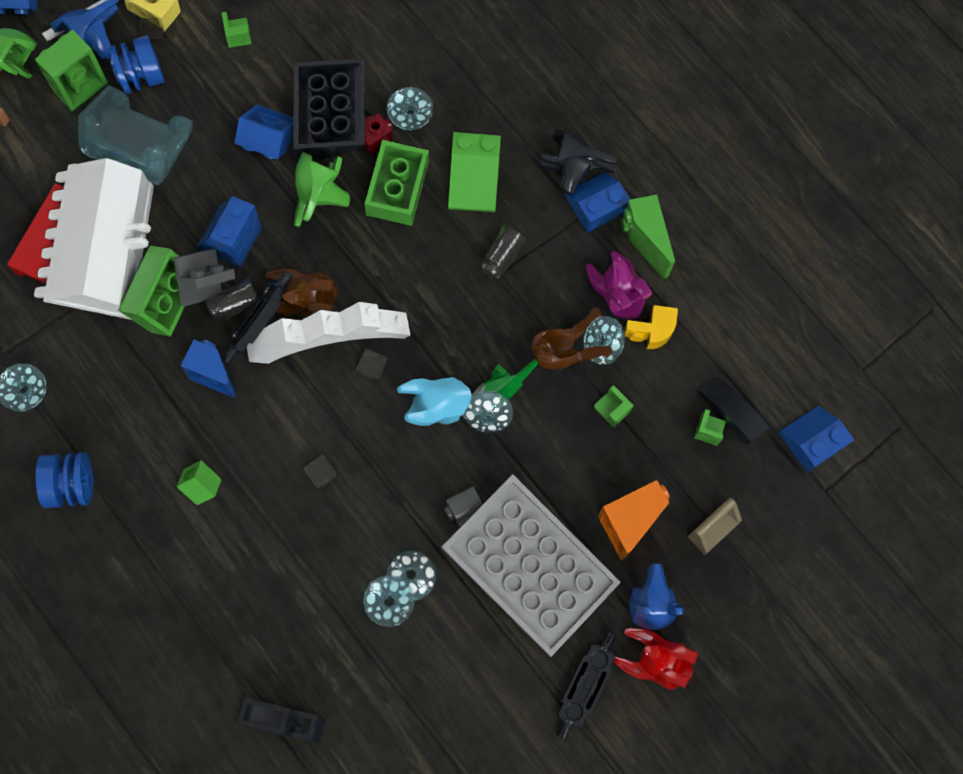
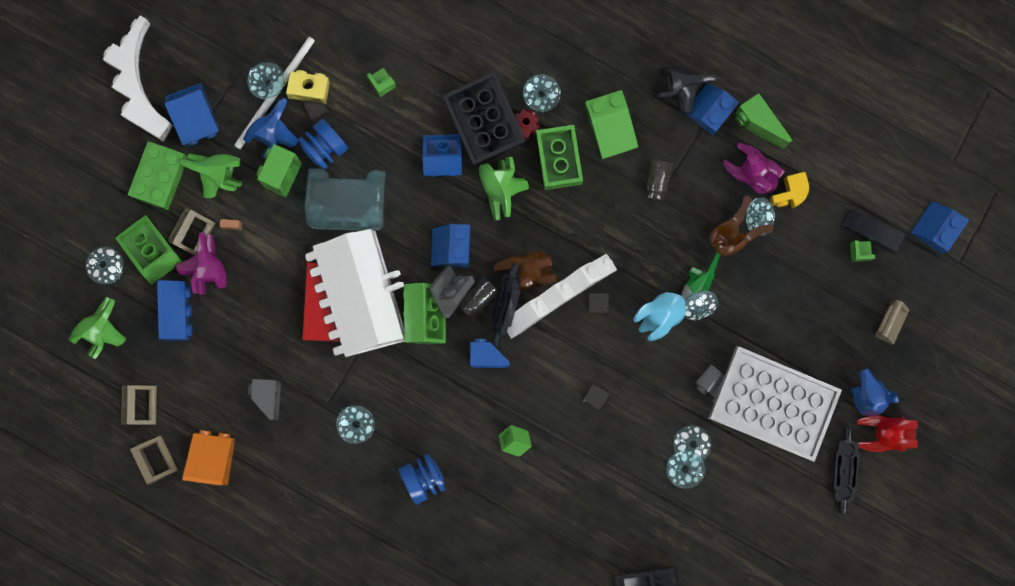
camera: 20 degrees left, 10 degrees up
bright green panel [594,385,634,428] -> none
orange slope [598,480,670,560] -> none

